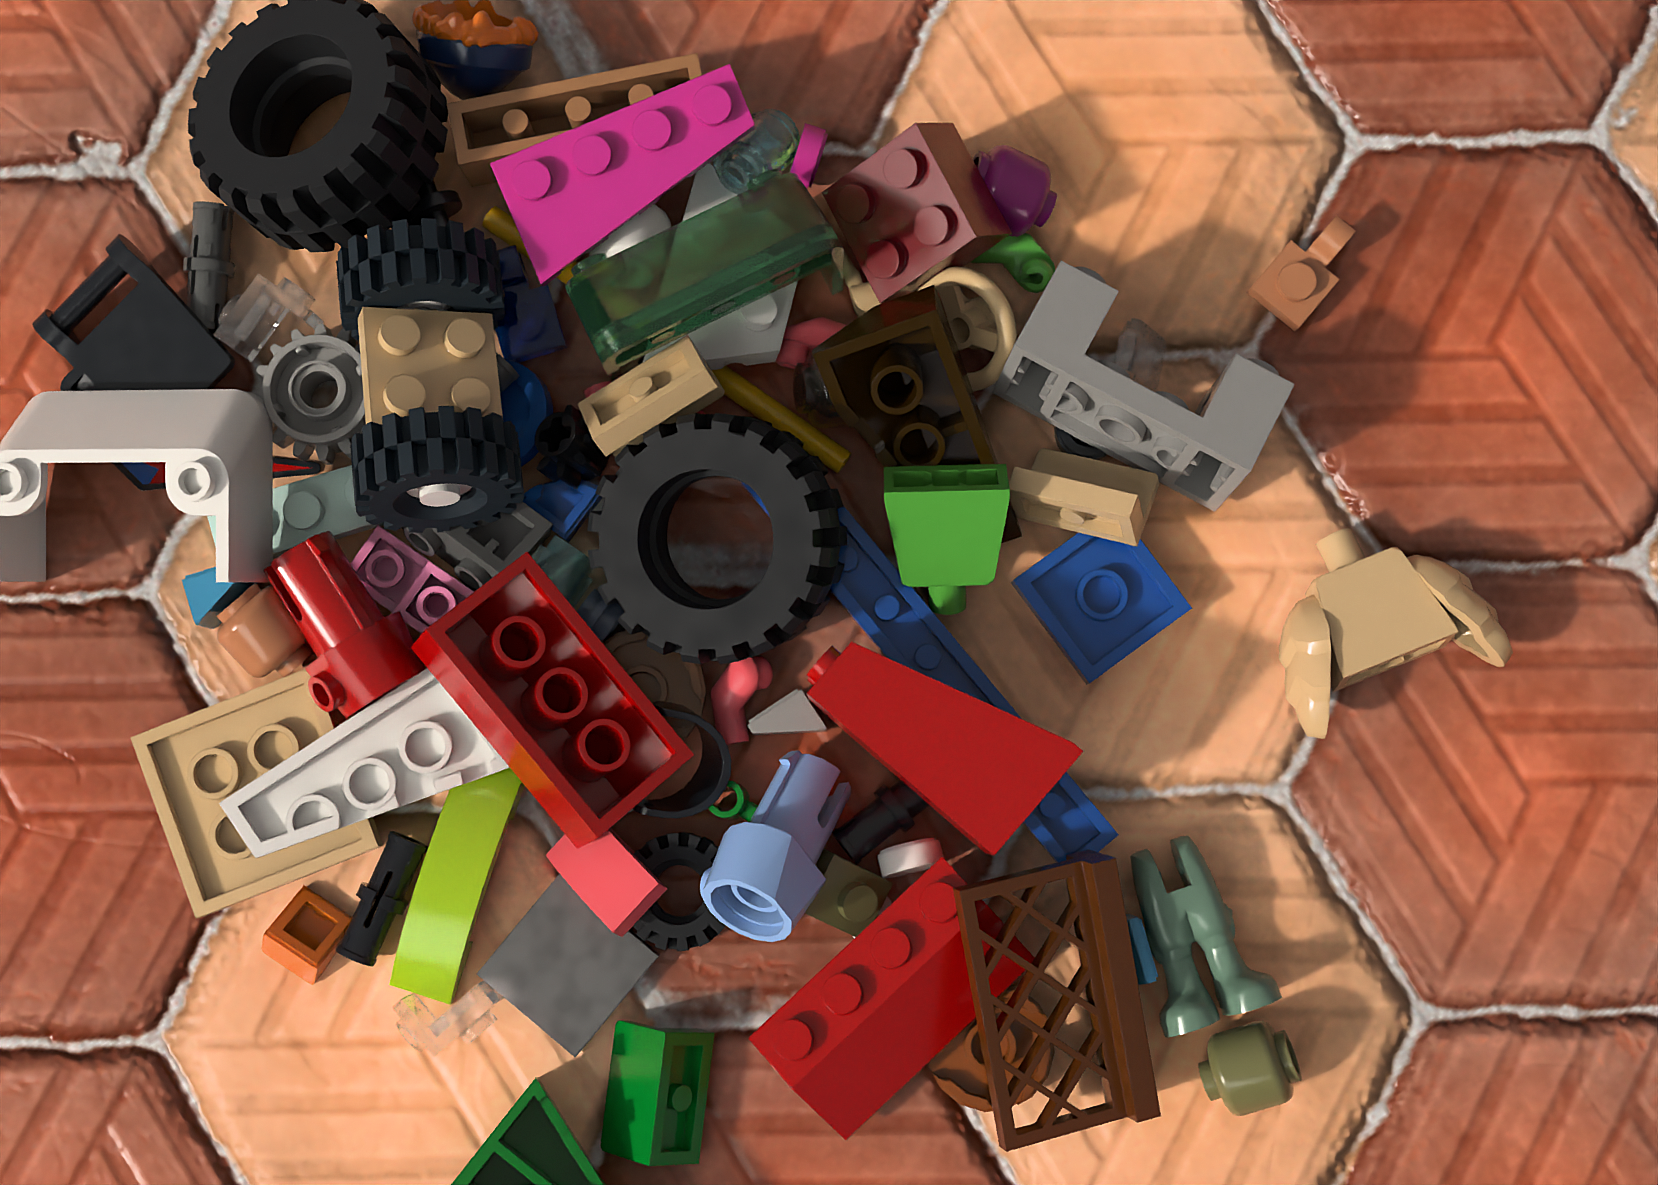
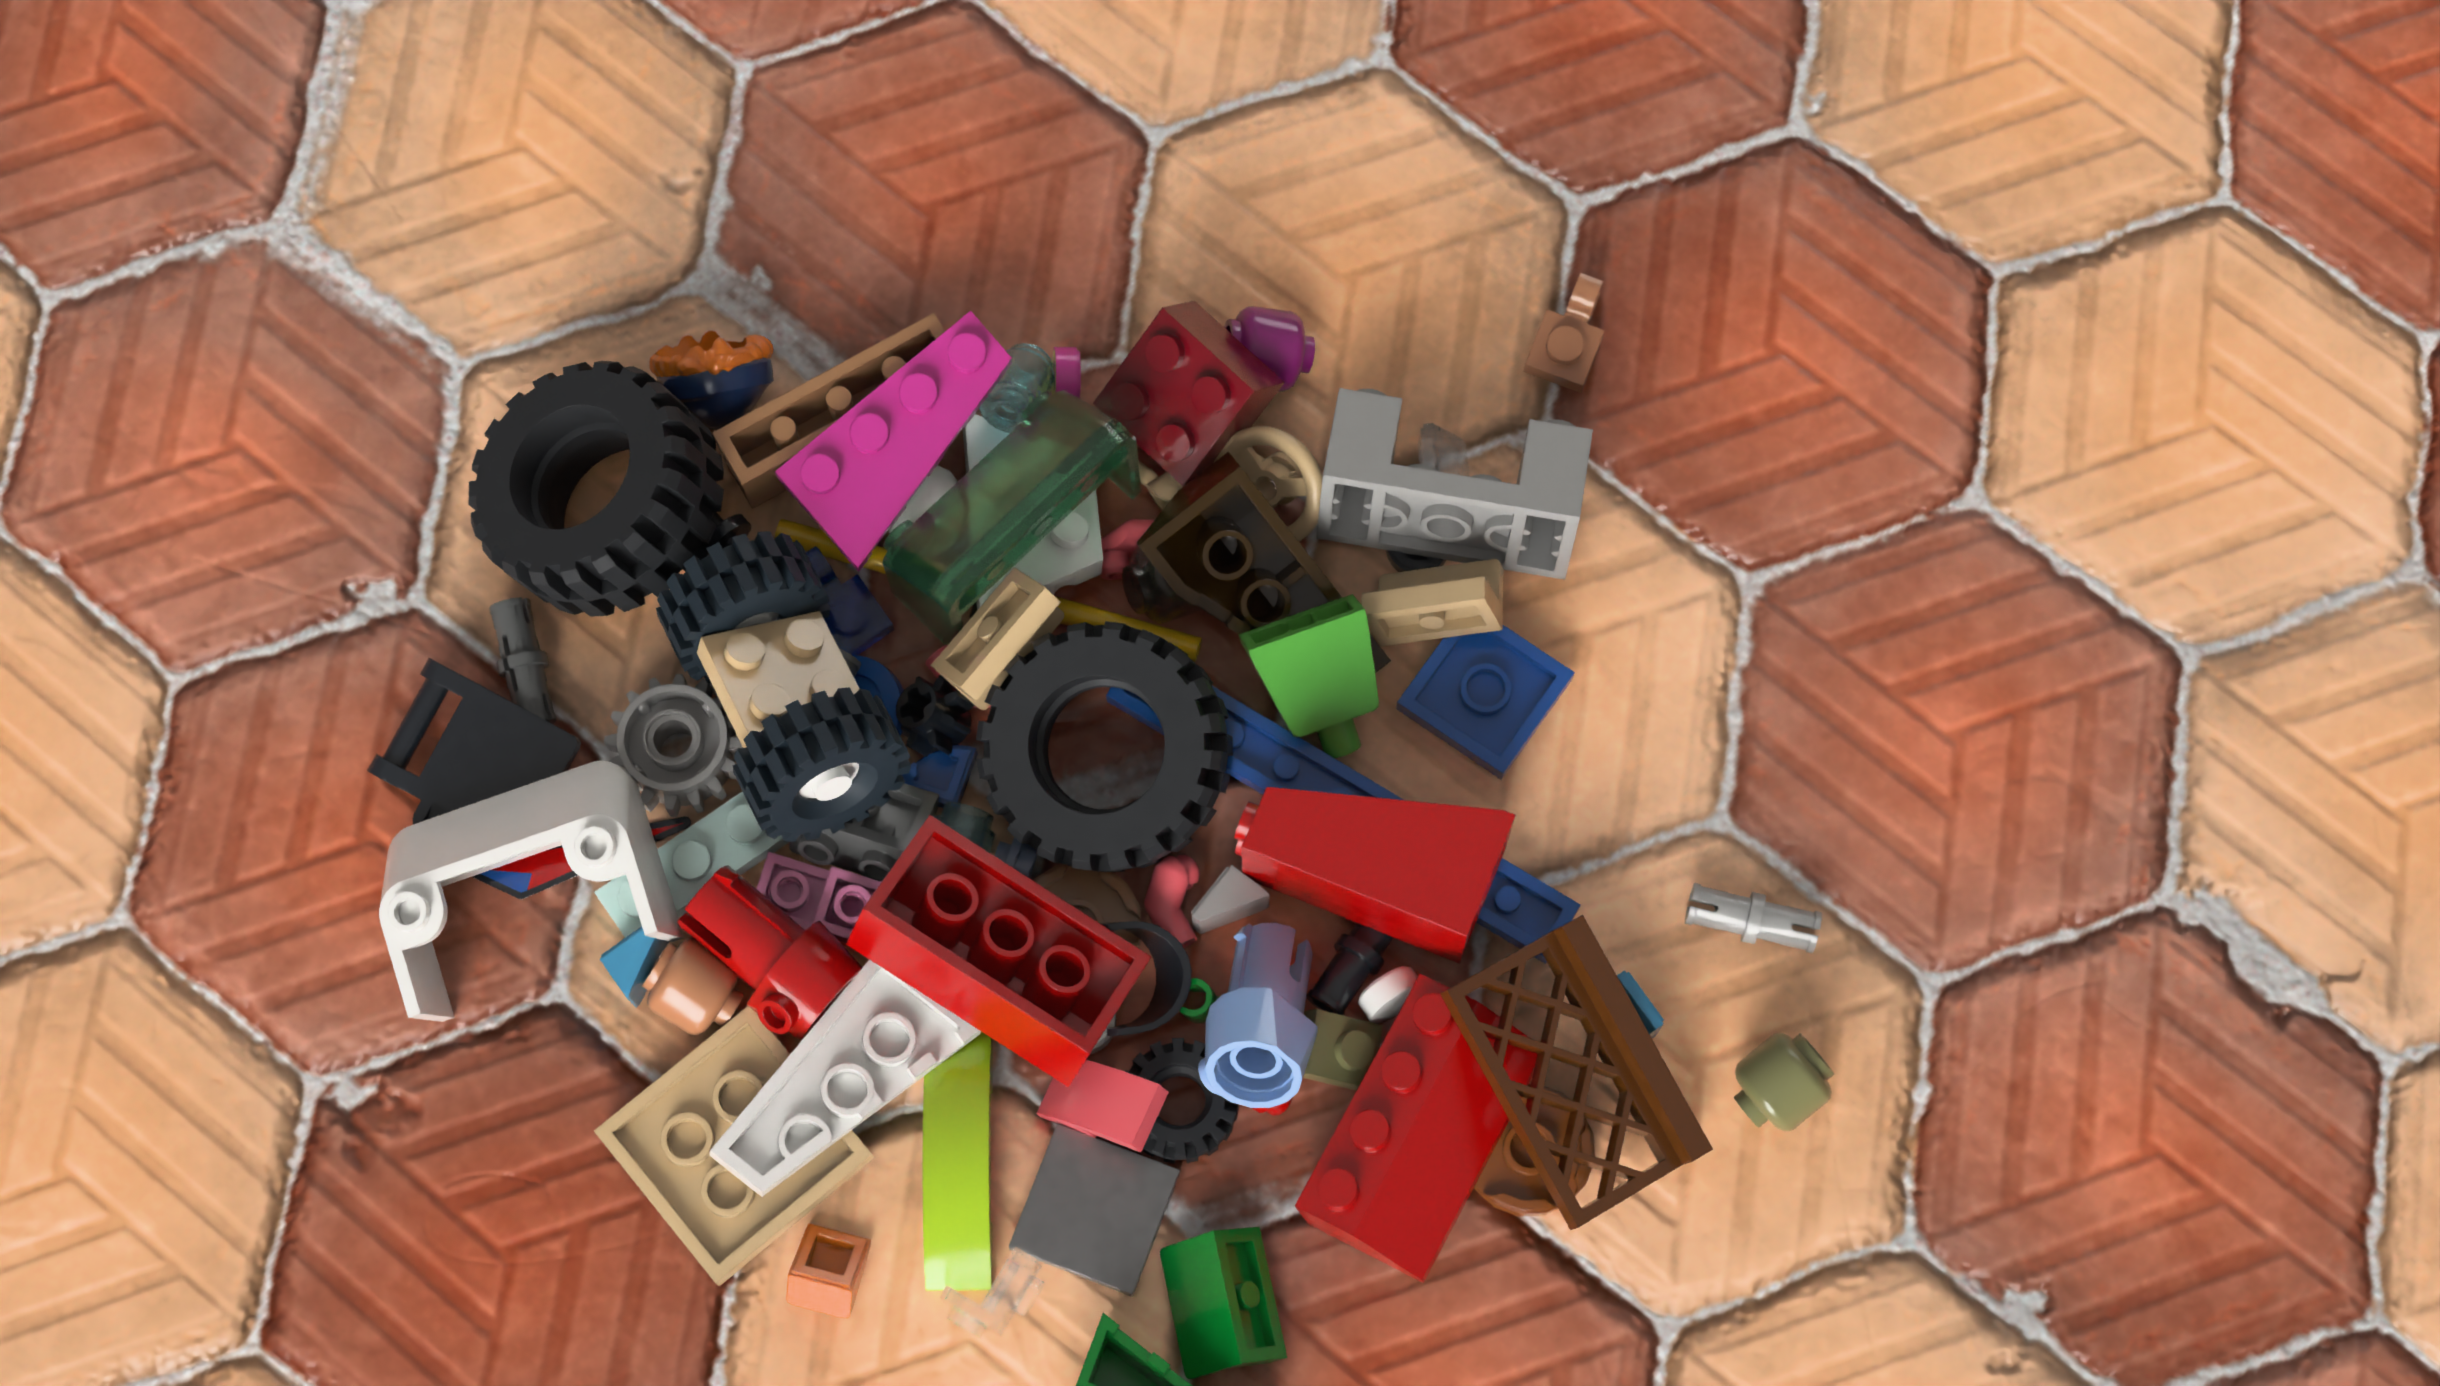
camera: 20 degrees left, 10 degrees down
clear bracket [214,273,324,362] -> none
black pin [336,831,428,967] -> none
bright green arm [971,233,1055,293] -> none
sand green piece [1130,836,1282,1038] -> none
tan torso [1279,528,1513,739] -> none
none -> light grey pin [1685,883,1822,953]

